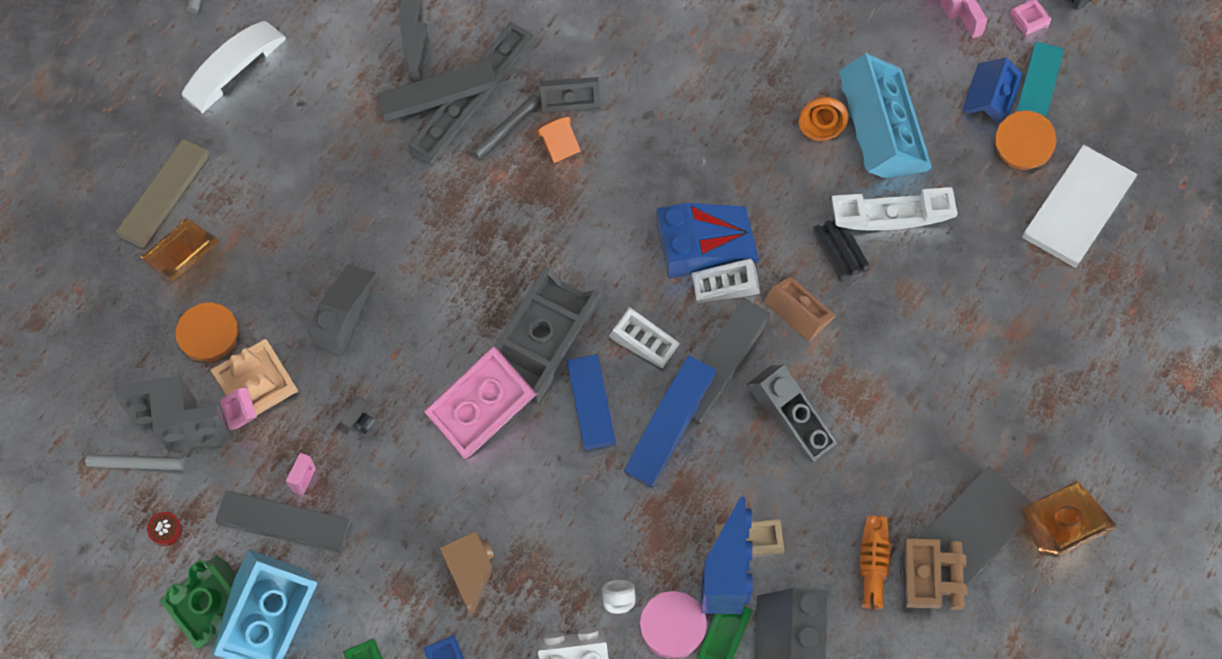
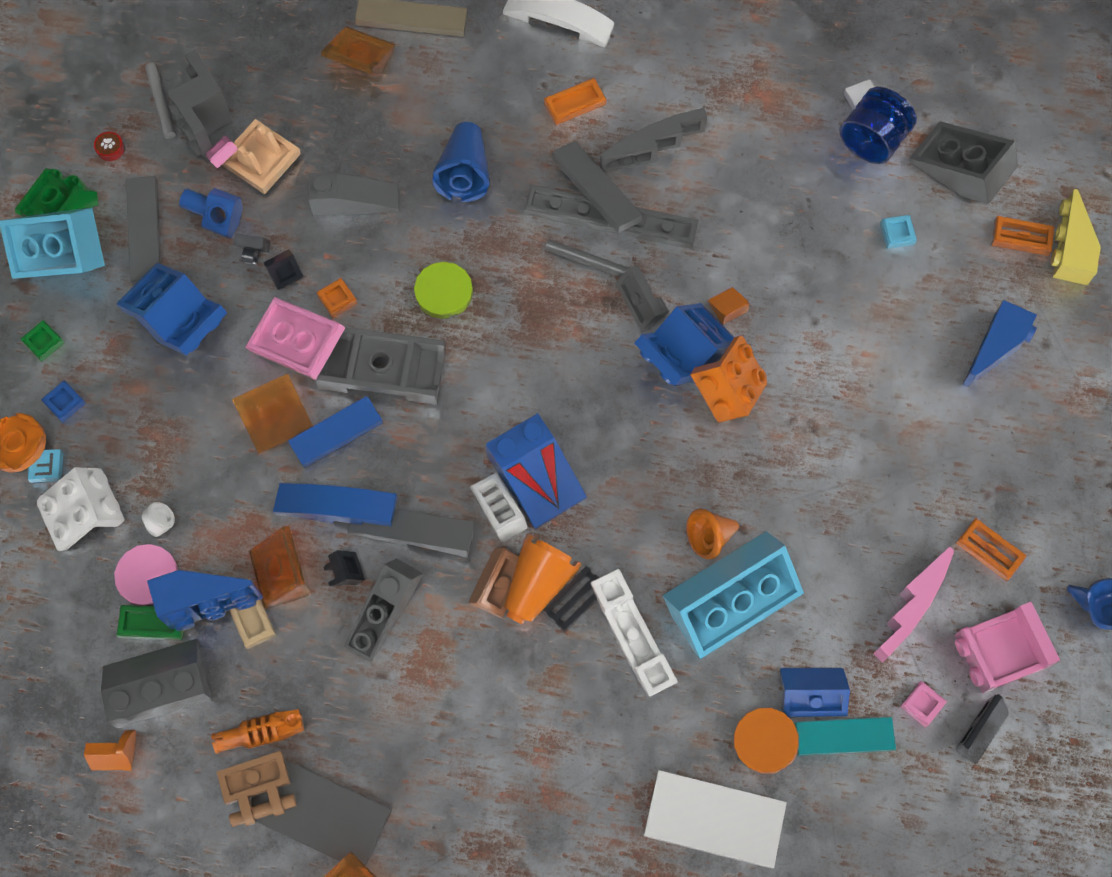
camera: 65 degrees right, 5 degrees up
orange tile [176,302,239,363] -> none
bright pink tile [286,453,316,496] -> none
medium nougat slope [440,531,495,615] -> none
orange tile [536,117,581,163] -> none
white slope [608,307,680,369] -> none
none -> blue bracket [116,263,227,356]
none -> blue piece [179,188,243,238]
none -> clear orange slope [232,373,313,454]
none -> clear orange slope [249,526,312,609]
none -> black tile [263,249,304,290]
none -> orange tile [316,278,358,319]
none -> black tile [323,550,365,586]
none -> lime tile [414,262,473,319]
none -> blue cone [432,122,490,202]
none -> orange cone [504,533,582,625]
none -> orange tile [544,78,606,125]
none -> blue bracket [634,303,734,386]
none -> orange bracket [690,335,767,423]
none -> orange slope [707,287,750,325]

